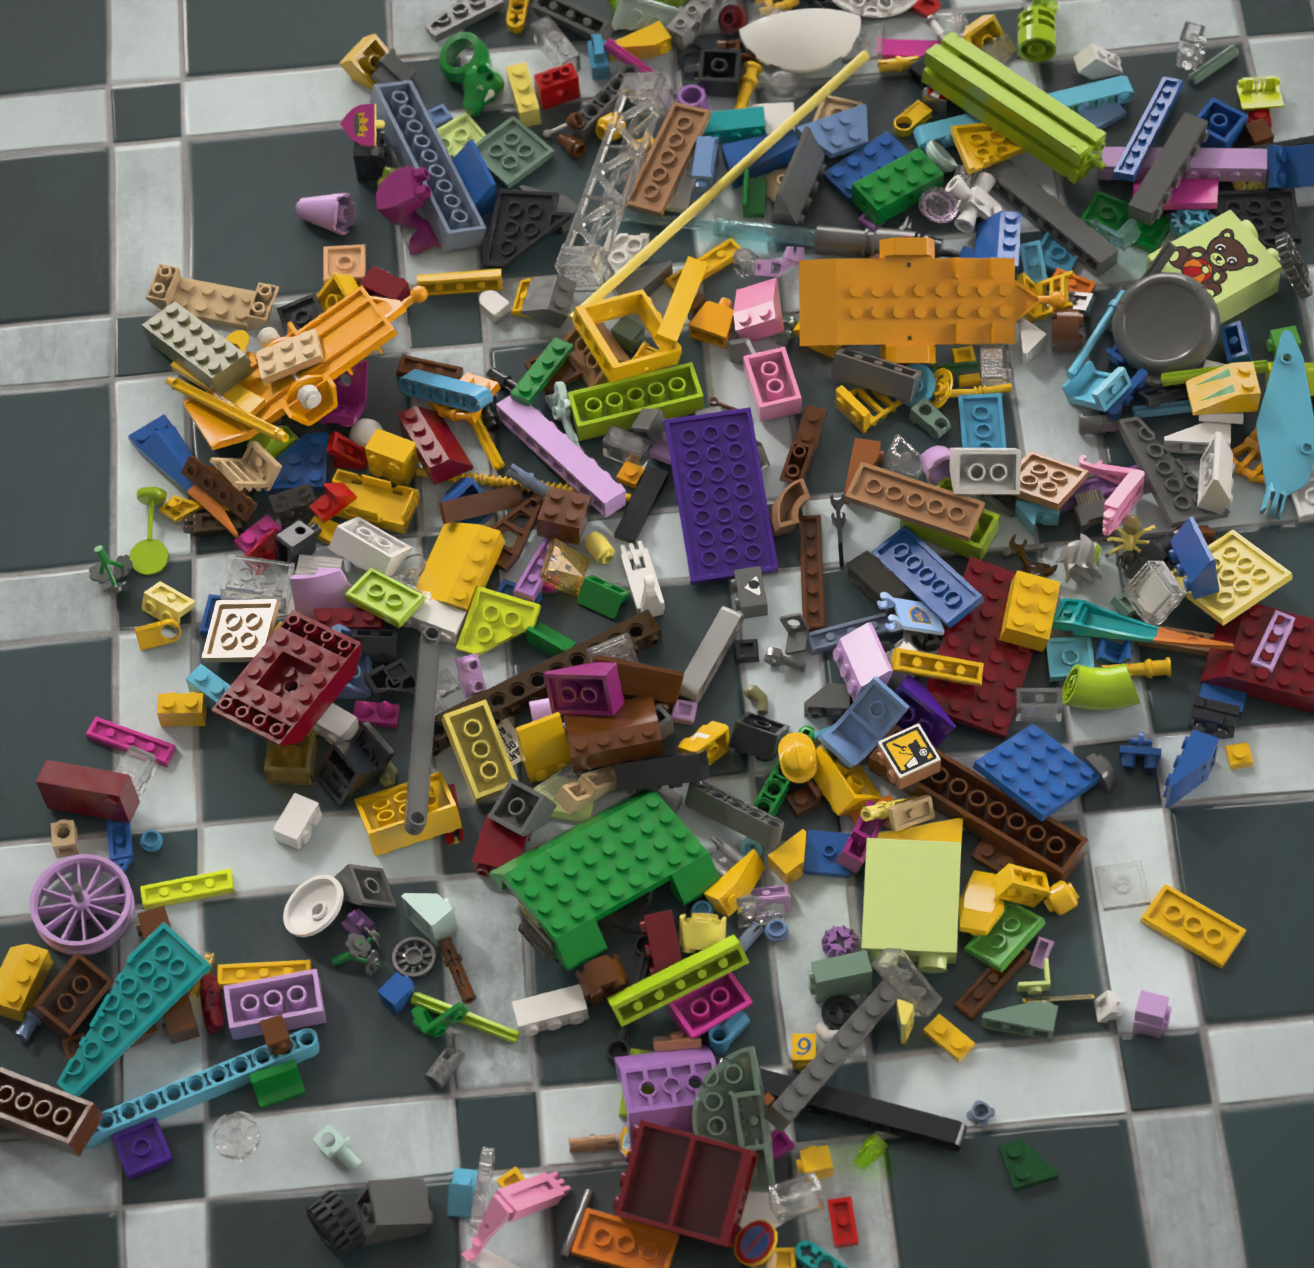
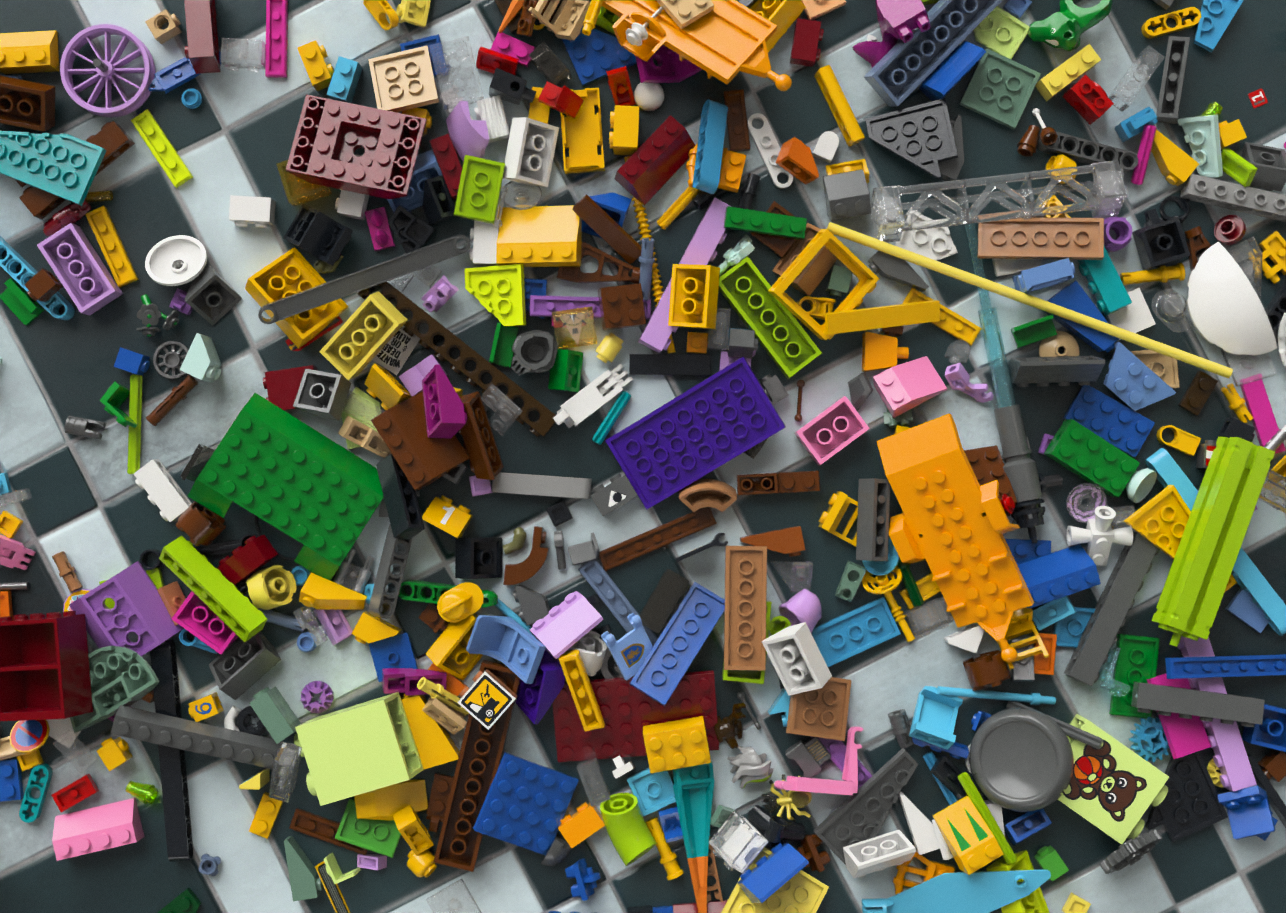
camera: 65 degrees right, 30 degrees up
none -> bright pink slope [52,798,144,861]
none -> dark grey slope [209,631,281,700]
none -> reddish brown arch [503,526,549,585]
none -> dark grey helmet [511,330,557,375]
none -> light orange brick [558,801,605,848]
none -> teal axle [592,391,631,445]
none -> white tile [612,755,635,778]
none -> yellow slope [668,264,720,329]
none -> white plate [747,113,793,189]
none -> orange slope [776,137,819,184]
none -> dark brown plate [1178,371,1218,416]

